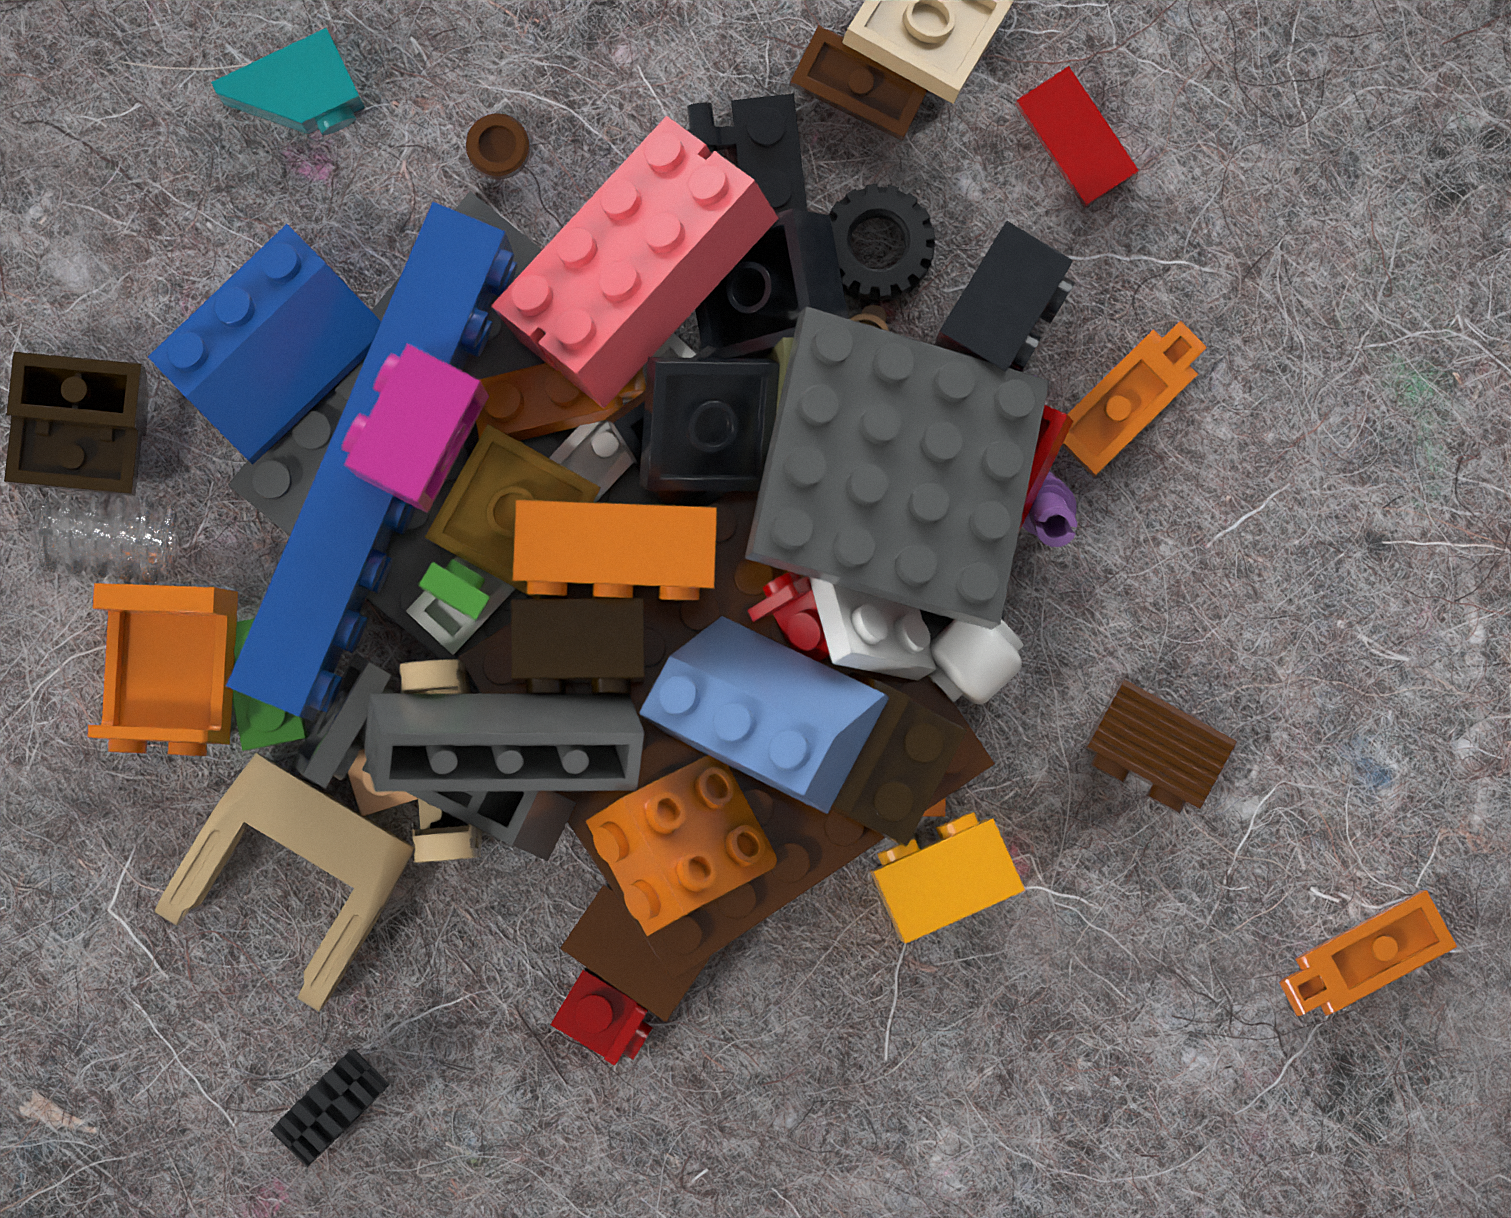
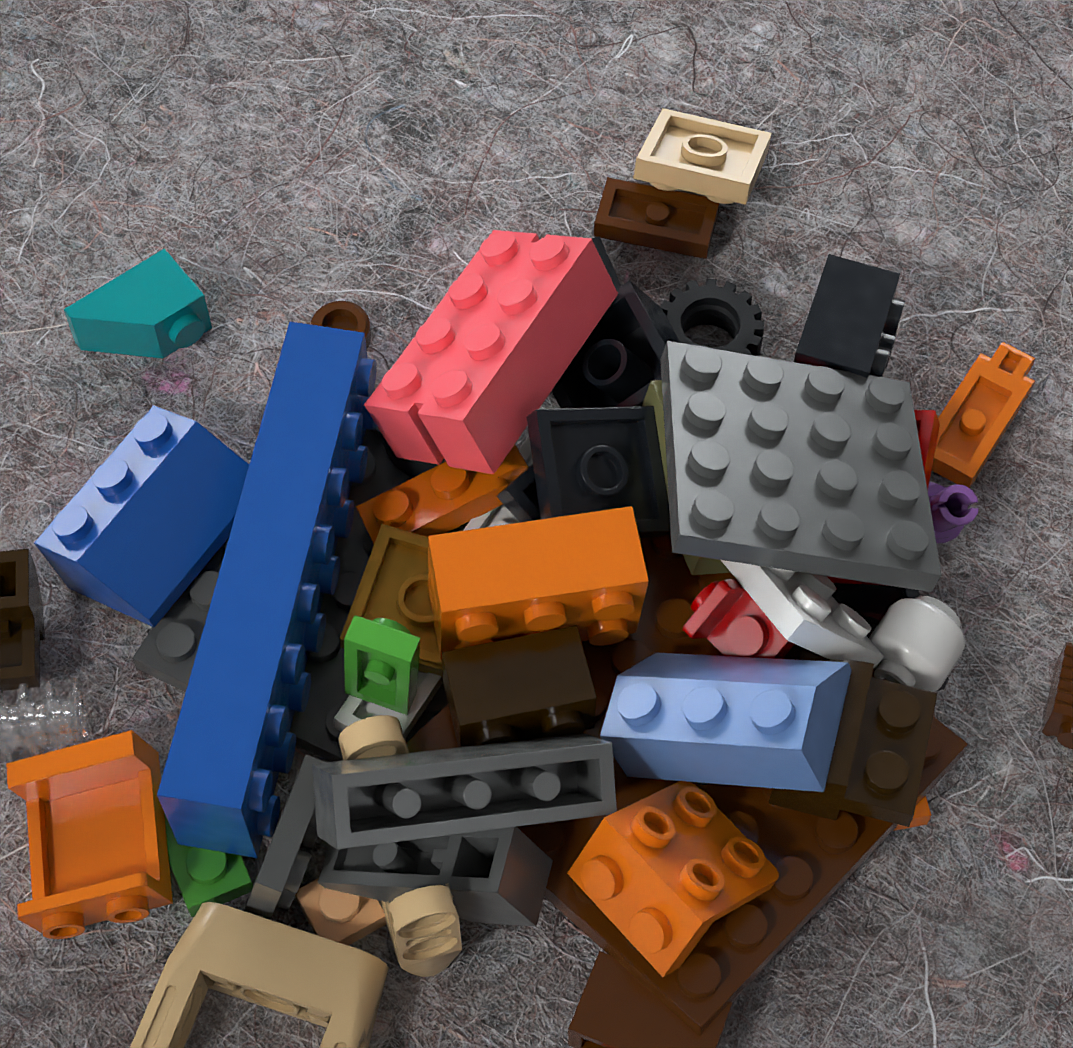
camera: 10 degrees left, 25 degrees down
dark pink brick [342,344,489,513] -> none
light orange brick [869,812,1025,944] -> none
red tile [1015,66,1139,208] -> none

